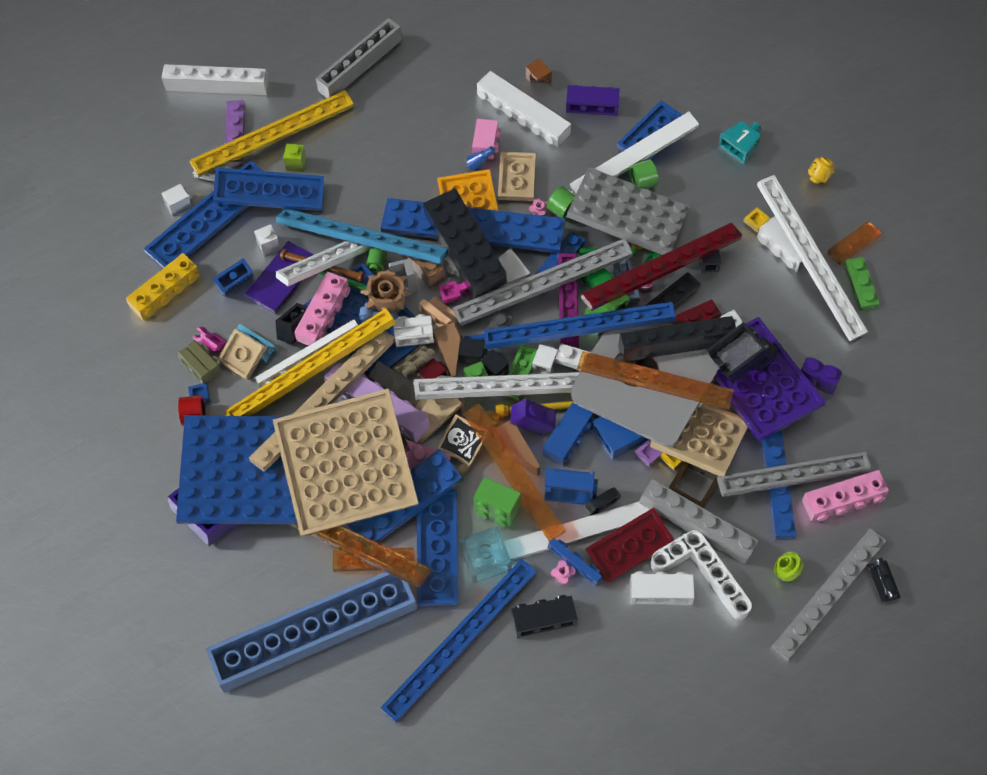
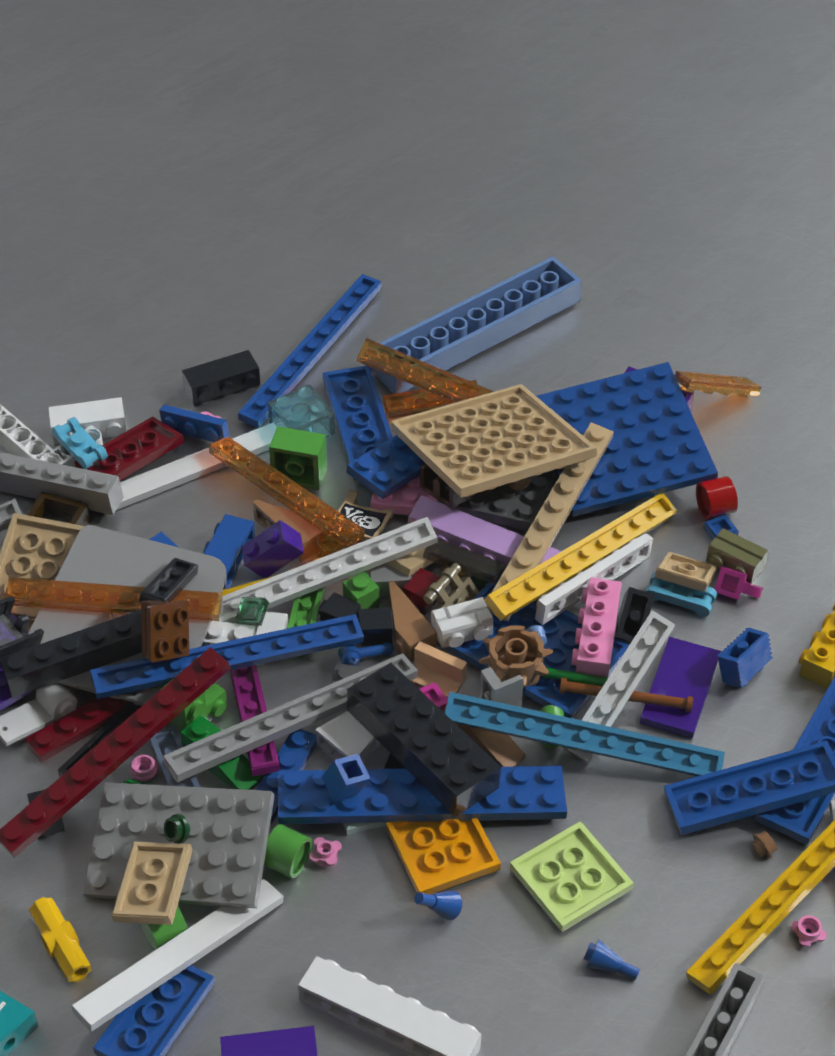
camera: 165 degrees right, 15 degrees down
white brick [254,224,281,257] -> none
lime brick [283,143,307,172] -> none
bright pink brick [472,119,501,160] -> none
tan plate [498,152,536,201] -> none
blue window [544,467,598,505] -> none
black beam [584,487,621,516] -> none
none -> yellow piece [29,897,92,983]
none -> medium azure plate [52,417,108,469]
none -> tan tile [111,842,193,925]
none -> black tile [139,558,199,602]
none -> reddish brown bracket [141,600,190,662]
none -> dark green plate [163,814,190,844]
none -> clear green tile [235,597,269,626]
none -> blue brick [322,754,371,802]
none -> yellowish green plate [510,821,634,932]
none -> blue cone [583,939,640,980]
none -> clear orange plate [675,371,762,397]
none -> medium nougat plate [751,830,778,858]
none -> bright pink plate [791,915,826,947]

